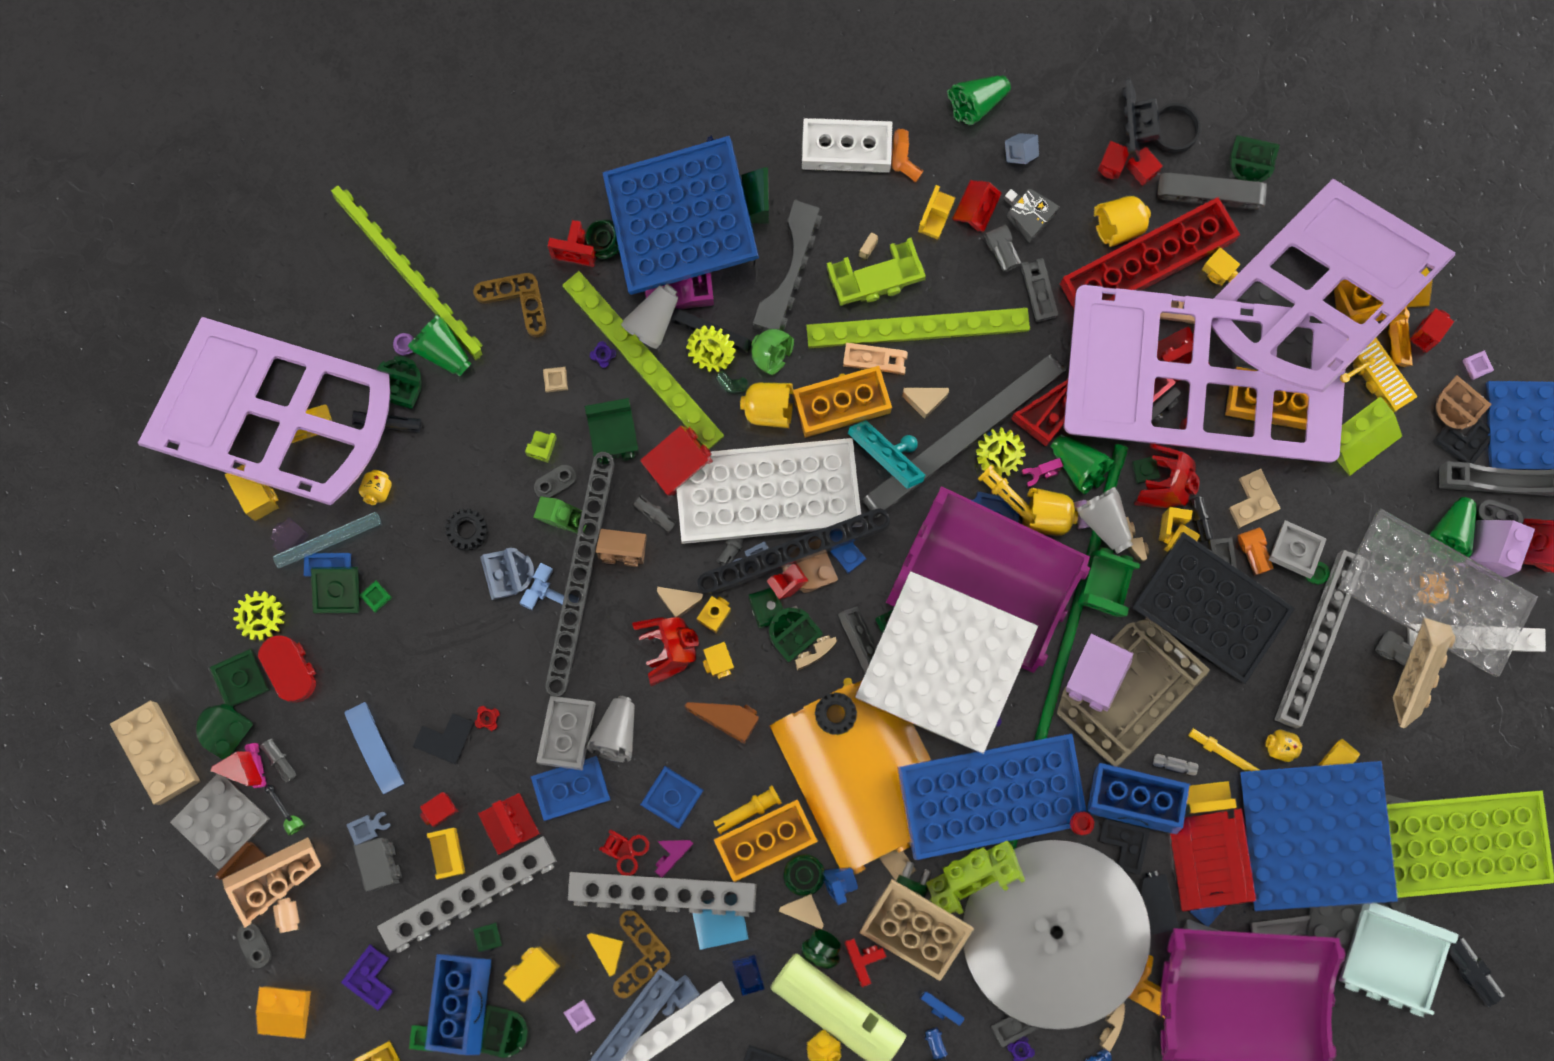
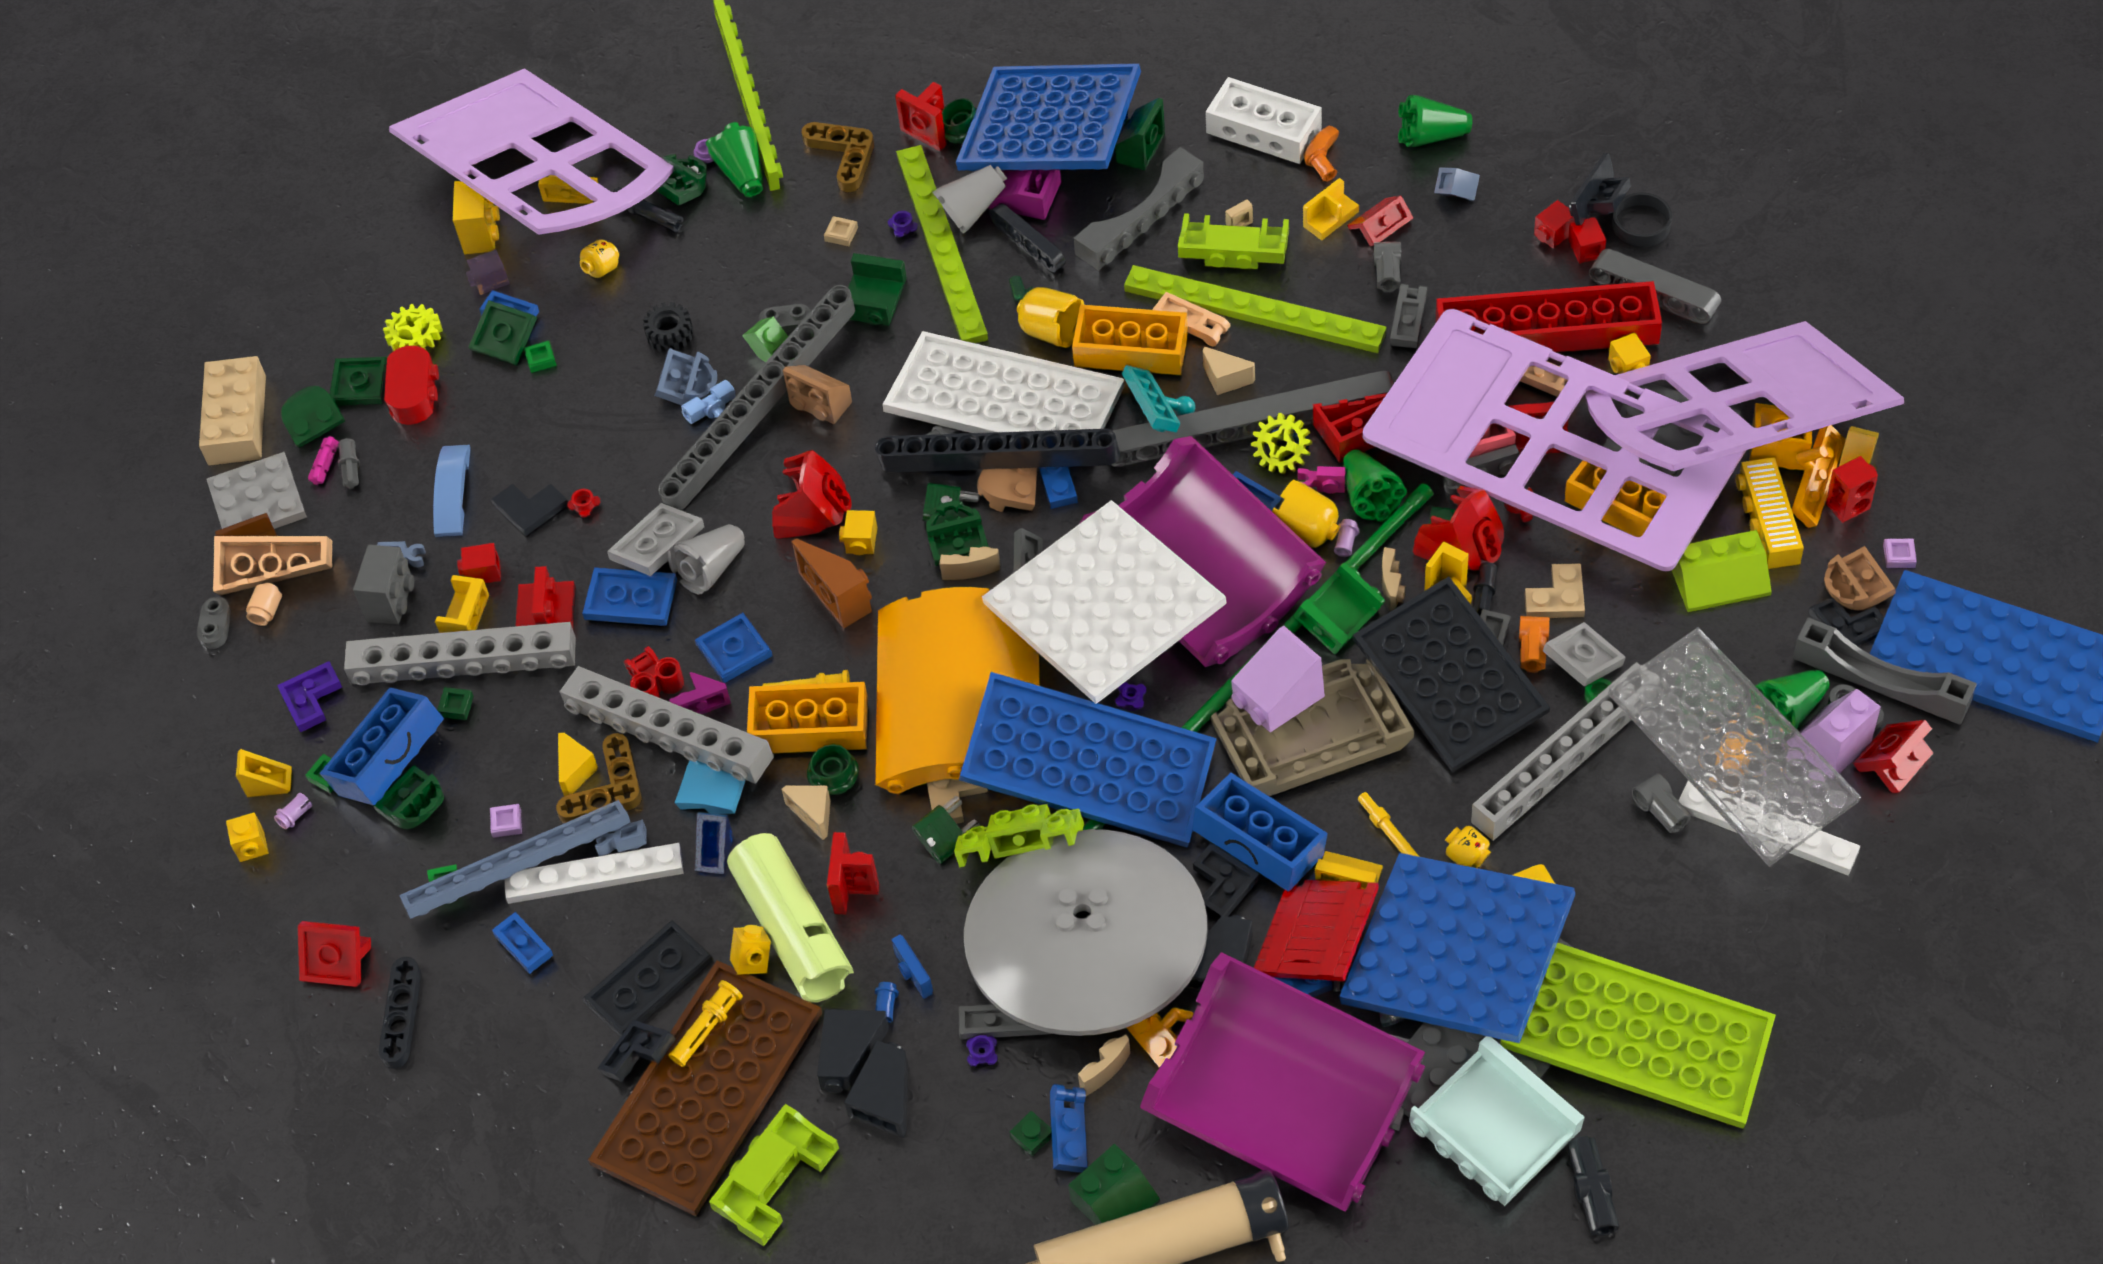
camera: 35 degrees right, 25 degrees down
slope [211,751,262,786] -> none
light orange slope [256,986,311,1039] -> none
hinge [265,785,305,836] -> none
clear light blue axle [273,512,381,568] -> none
yellow brick [503,947,560,1002] -> none
lime panel [525,431,557,463] -> none
dark grey pin [633,495,677,533] -> none
red panel [640,426,713,496] -> none
tan slope [657,587,703,617] -> none
neon yellow gear [686,325,736,372] -> none
yellow brick [696,596,731,633] -> none
bright green cylinder [752,329,794,375] -> none
red panel [767,563,809,599] -> none
dark green piece [801,929,842,969] -> none
black tyre [815,692,857,735] -> none
blue slope [823,868,858,905] -> none
tan slope [860,880,974,981] -> none
yellow pin [978,465,1036,524] -> none
dark grey torso [1003,189,1059,243] -> none
red tile [1070,812,1094,835] -> none
light grey cone [1076,487,1133,554] -> none
yellow cylinder [1094,196,1151,247] -> none
light grey axle [1153,754,1198,776] -> none
dark green slope [1230,135,1280,182] -> none
yellow hinge [1340,357,1376,383] -> none
tan slope [1393,618,1455,728] -> none

